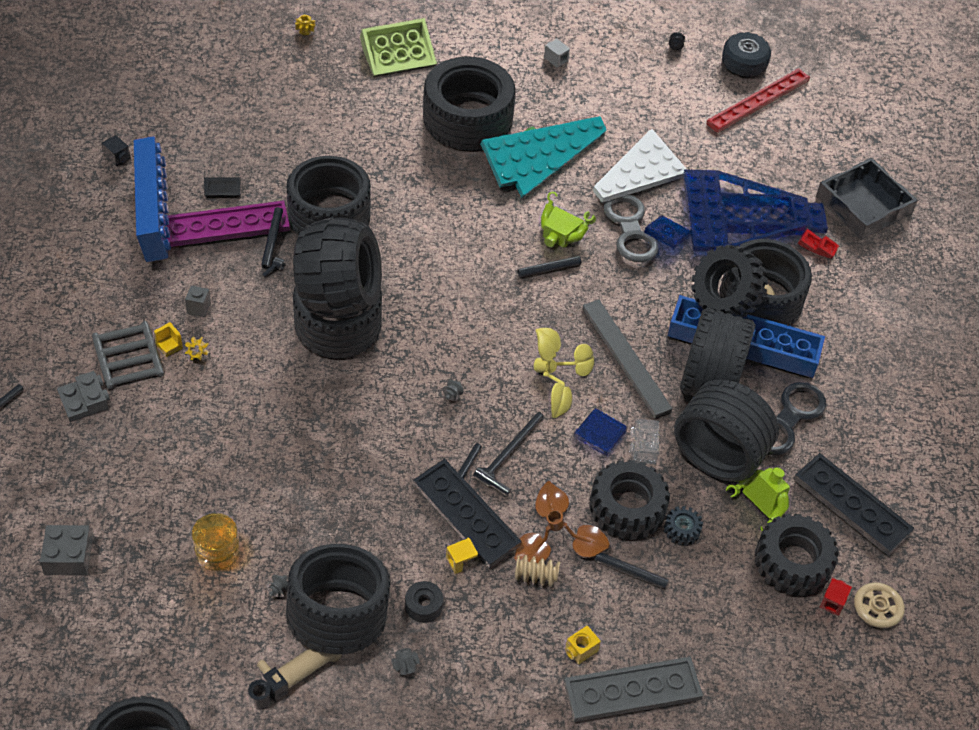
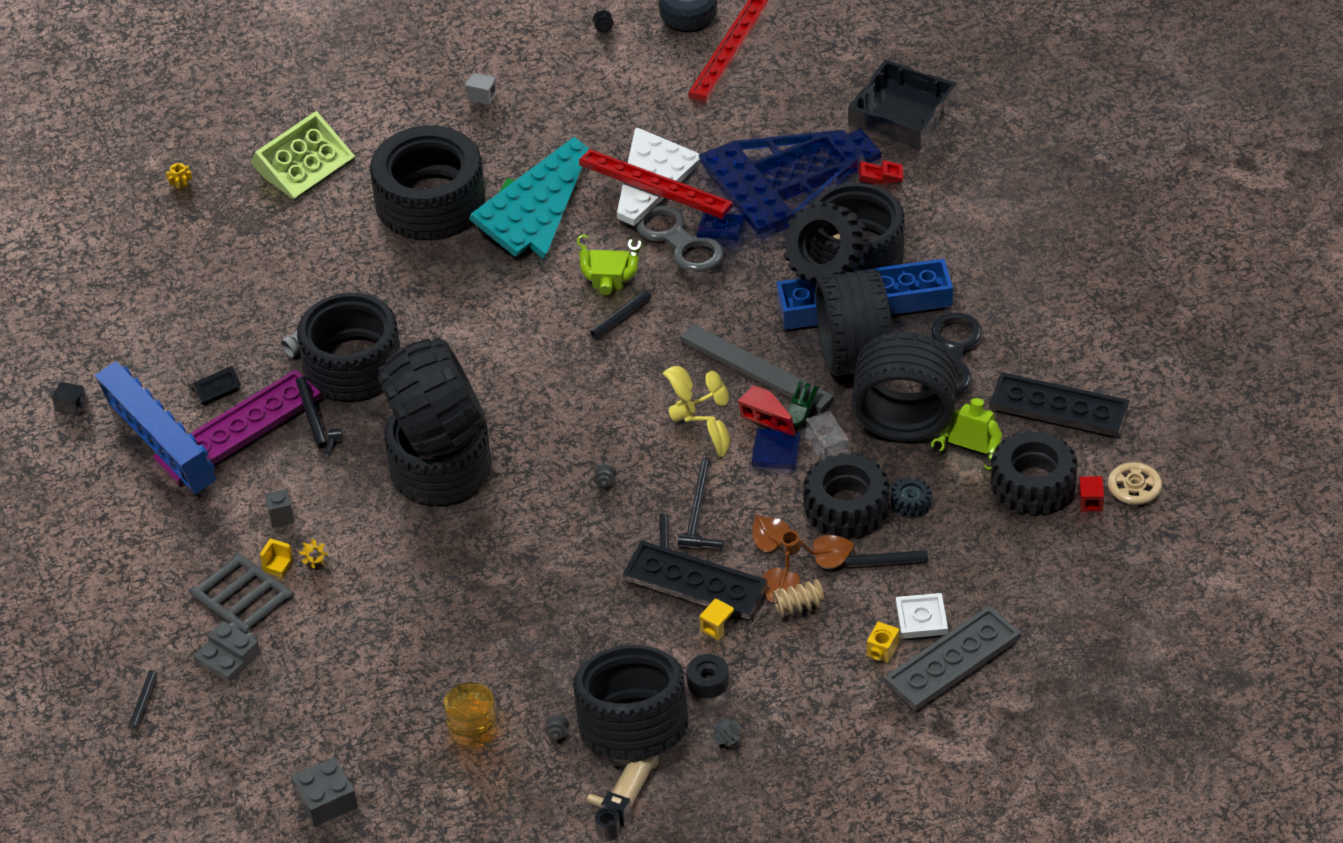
camera: 20 degrees left, 5 degrees down
none -> red tile [579,149,733,219]
none -> red slope [738,385,796,436]
none -> dark green arm [787,380,819,428]
none -> white plate [895,593,948,639]

